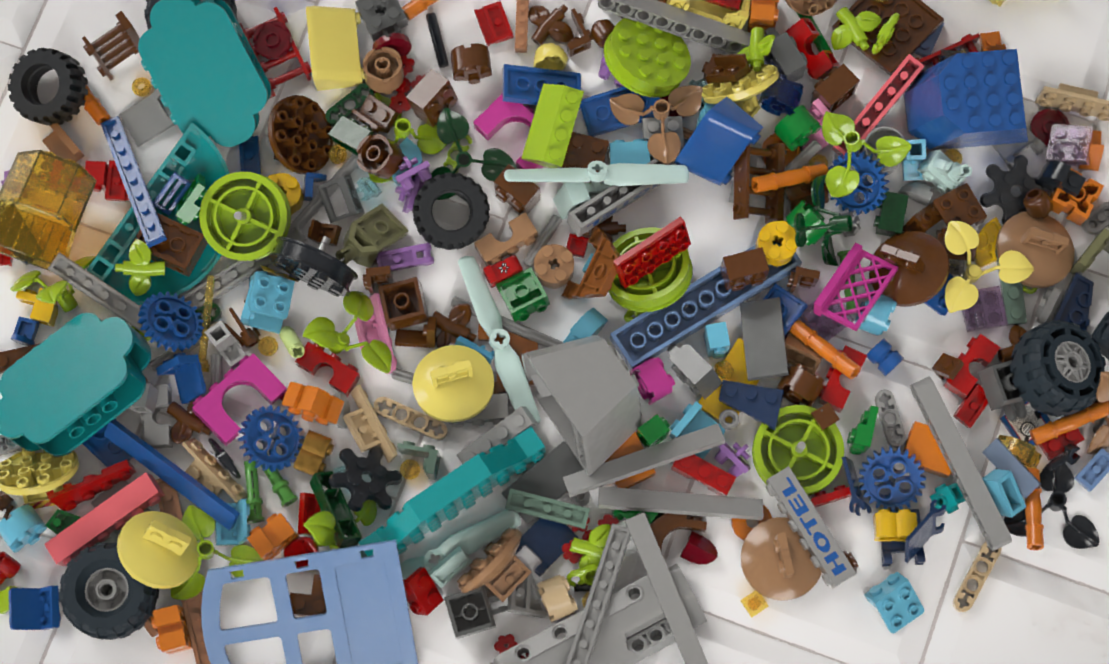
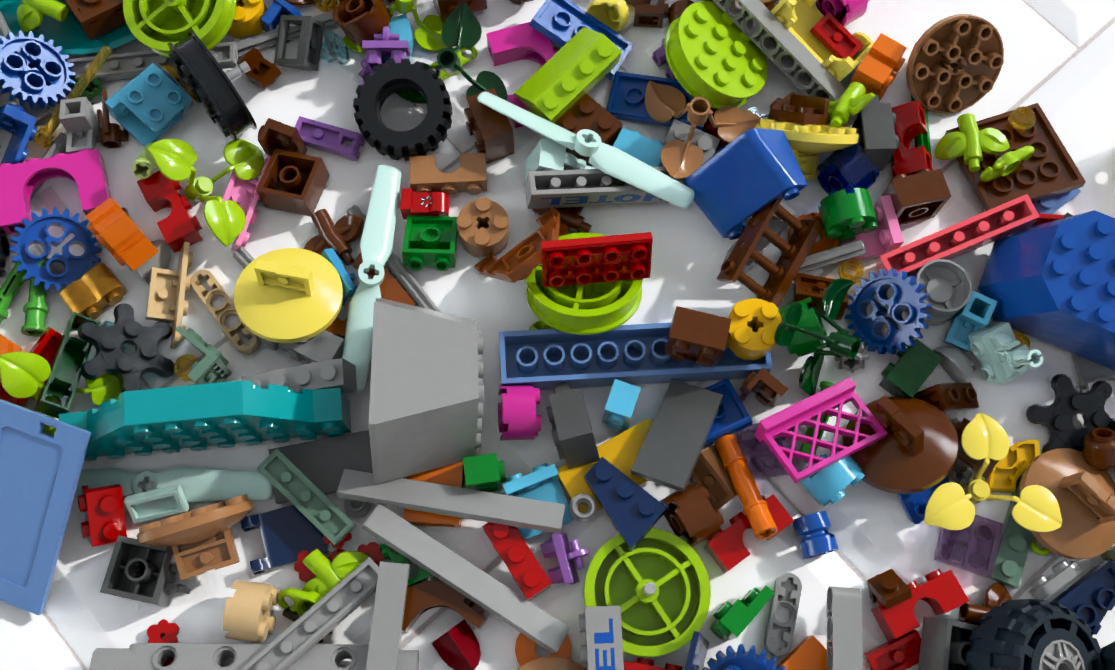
camera: 25 degrees right, 5 degrees down
clear yellow plate [258,336,278,356] -> none
olive plate [335,203,409,268] -> none
reddish brown bracket [395,316,437,348] -> none
light grey wing [507,574,547,618] -> none
light grey axle [523,214,562,267] -> none
medium azure brick [563,307,608,343] -> none
red tile [566,233,589,258] -> none
clear yellow plate [714,360,734,379] -> none
orange piece [751,163,828,193] -> none
reddish brown tile [811,402,840,431] -> none
lime plant [822,111,912,198] -> none
reddish brown bracket [932,183,987,227] -> none

